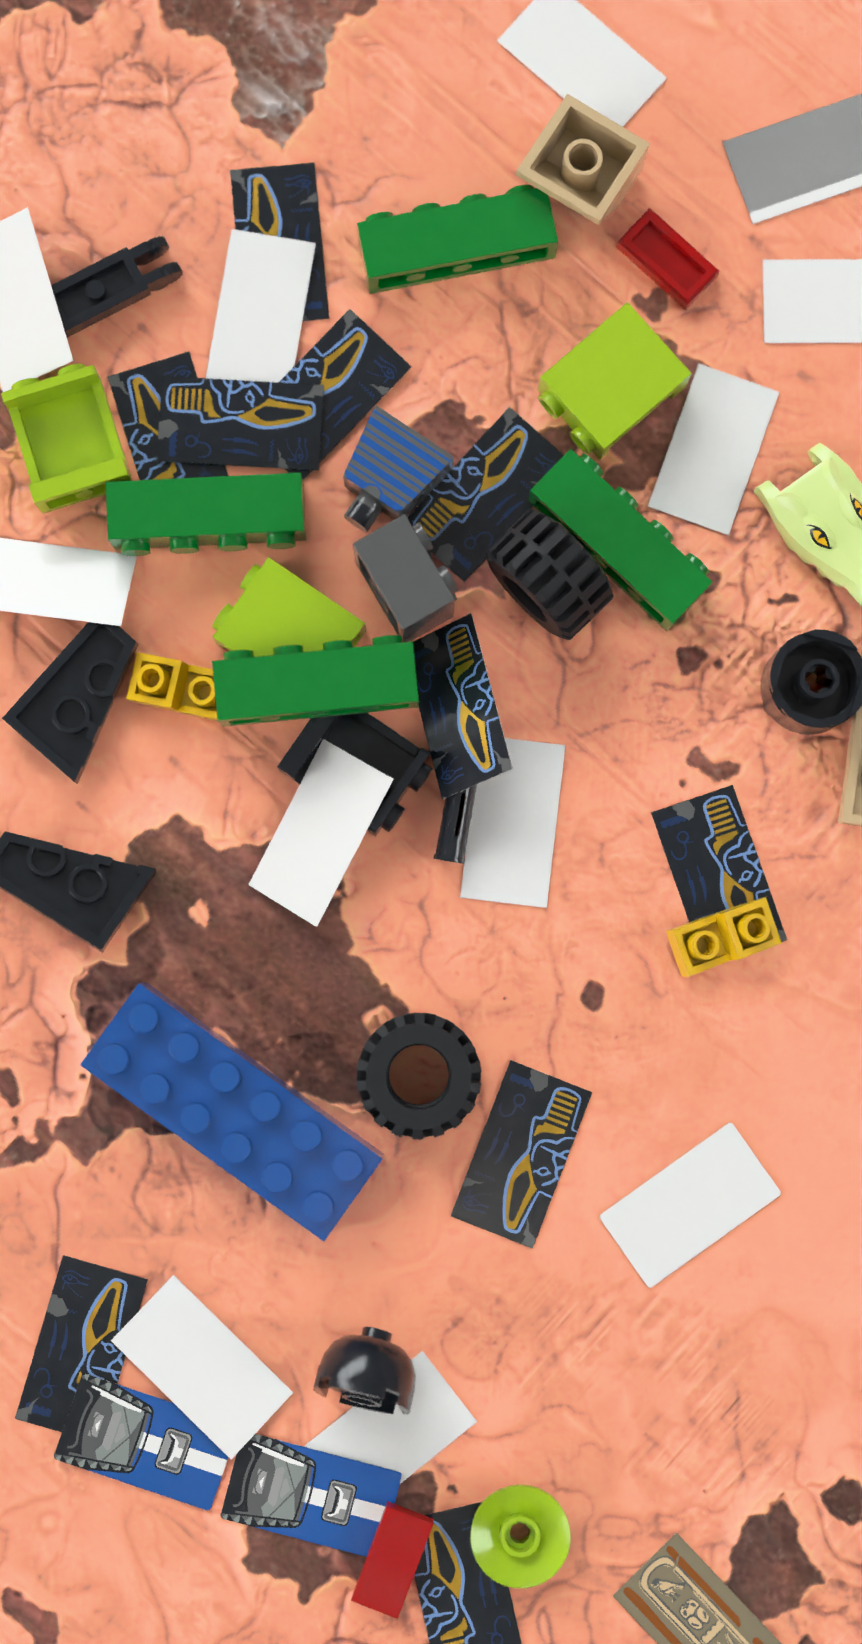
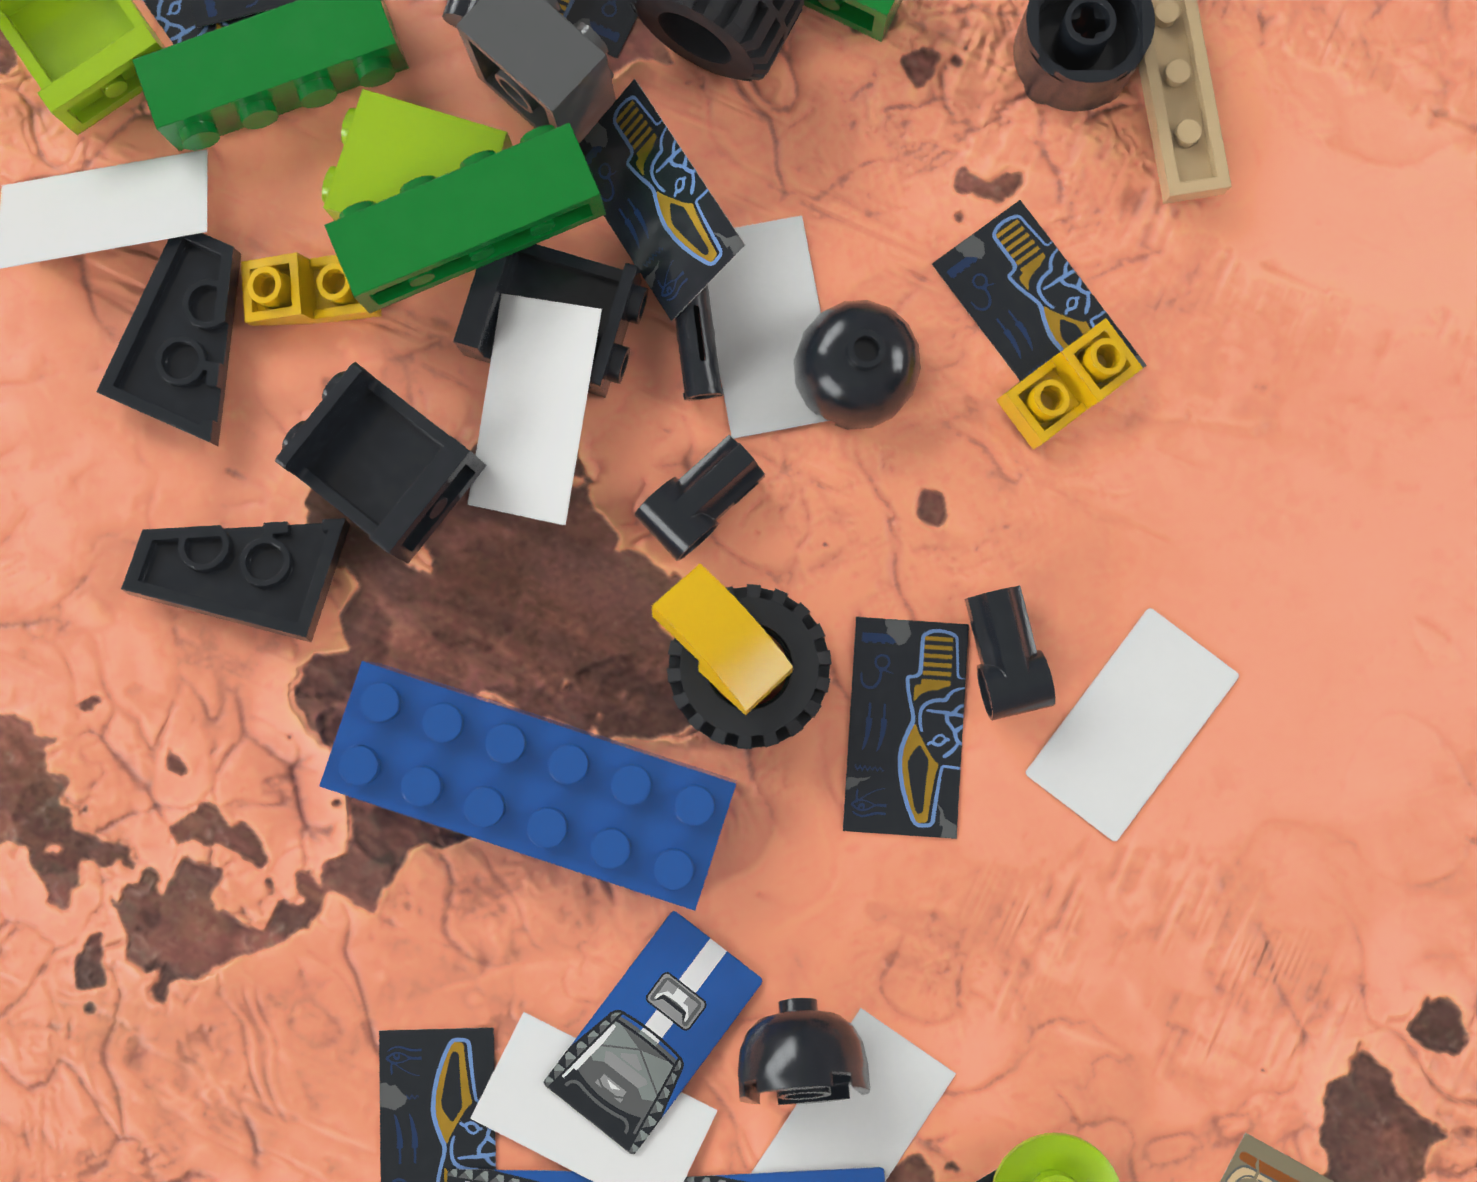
camera: 10 degrees left, 0 degrees up
none -> black panel [275,362,487,564]
none -> sticker [544,911,762,1154]
none -> black piece [635,435,765,561]
none -> yellow slope [652,563,793,715]
none -> black cylinder [794,300,921,430]
none -> black piece [965,585,1056,721]

